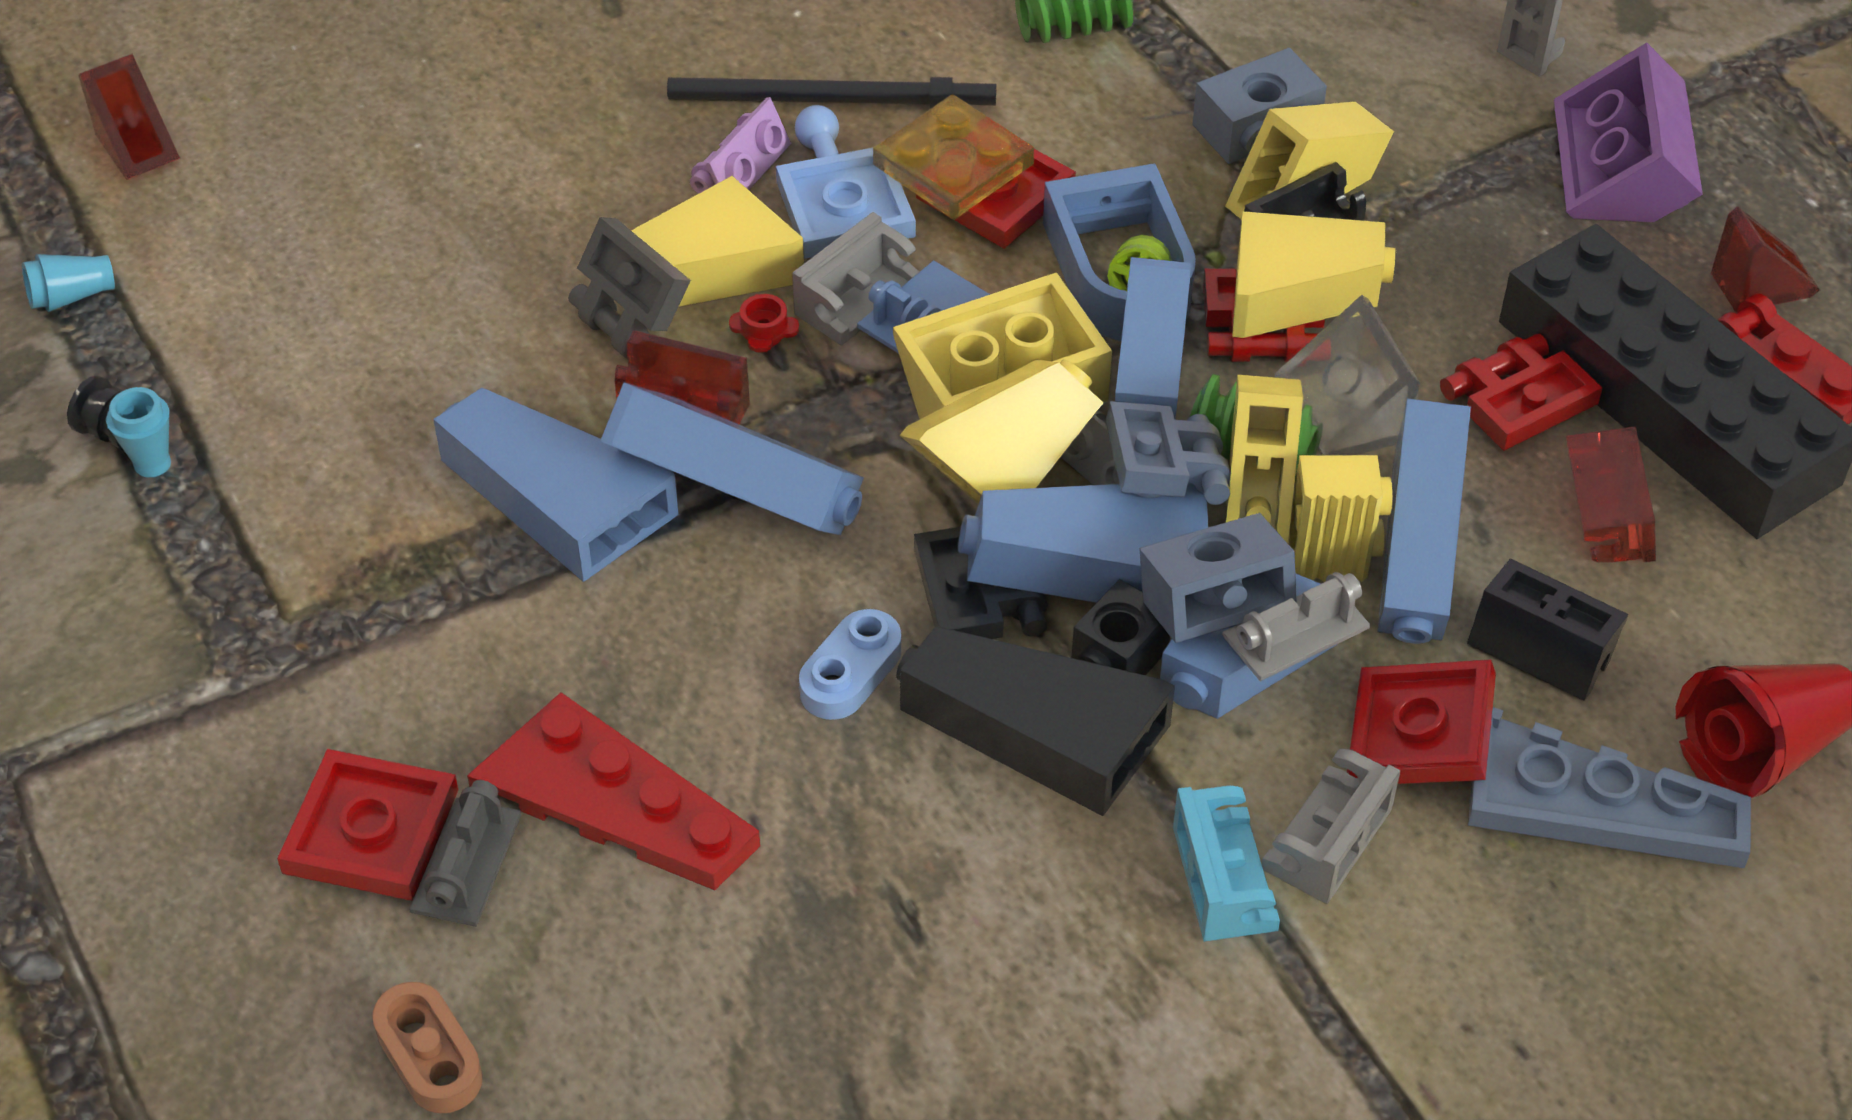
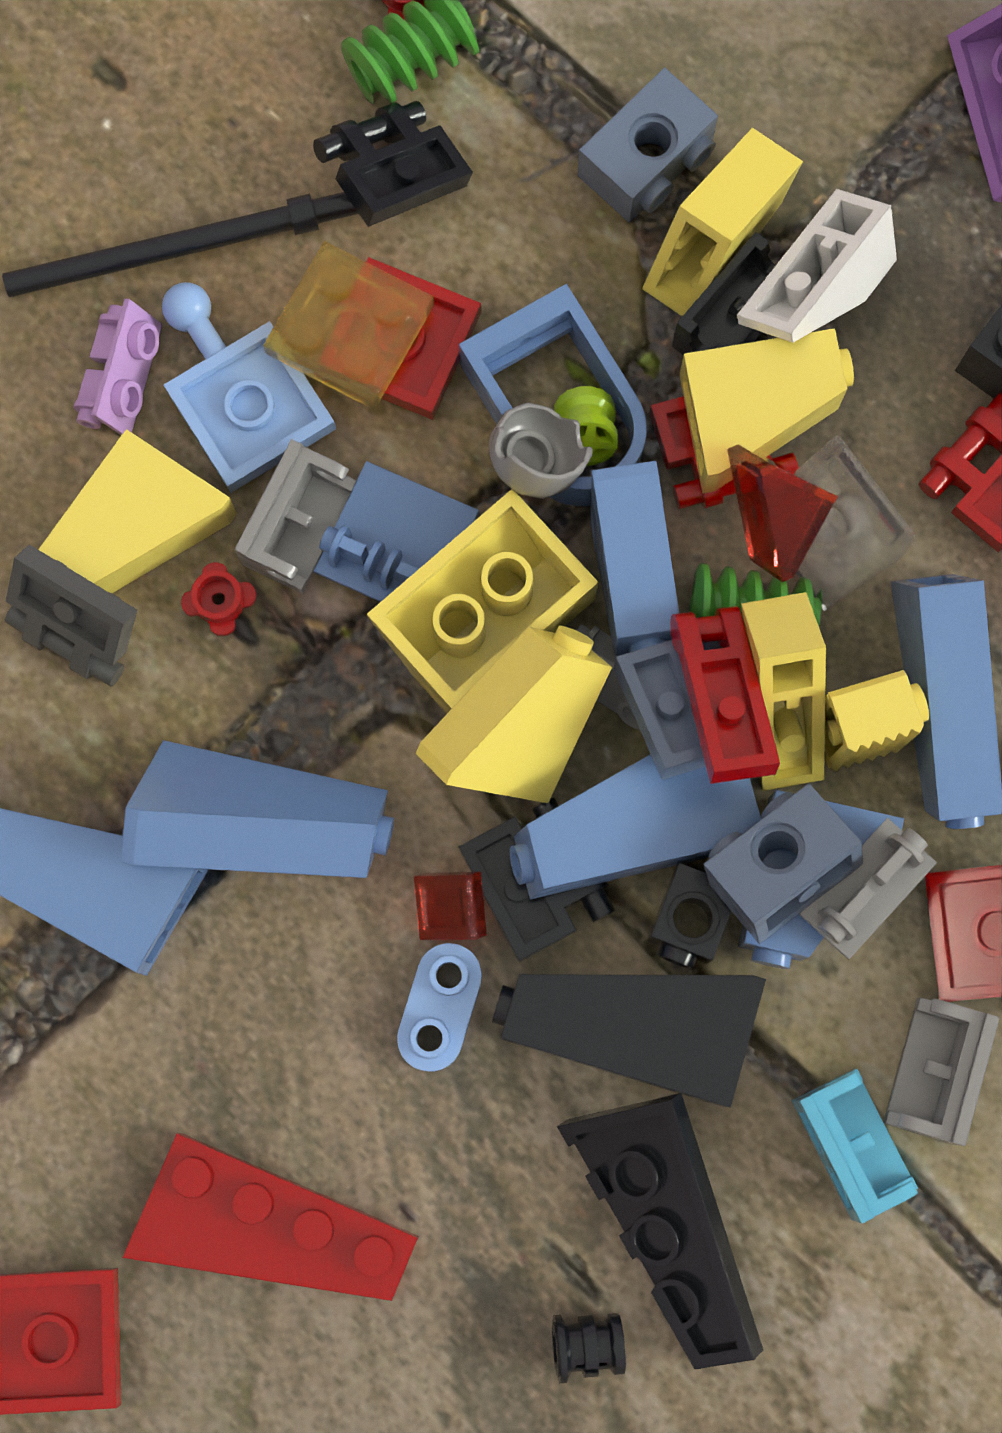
camera: 15 degrees left, 30 degrees up
dark grey hinge [410,780,522,927] -> none
clear red hinge [615,330,750,424] -> none
none -> black plate [313,101,473,227]
none -> clear red tile [413,871,487,940]
none -> light grey hair [489,402,593,499]
none -> black bush [552,1313,626,1384]
none -> black wing [557,1093,763,1369]
none -> red plate [670,606,780,784]
none -> clear red slope [727,444,838,582]
none -> white slope [737,189,897,343]

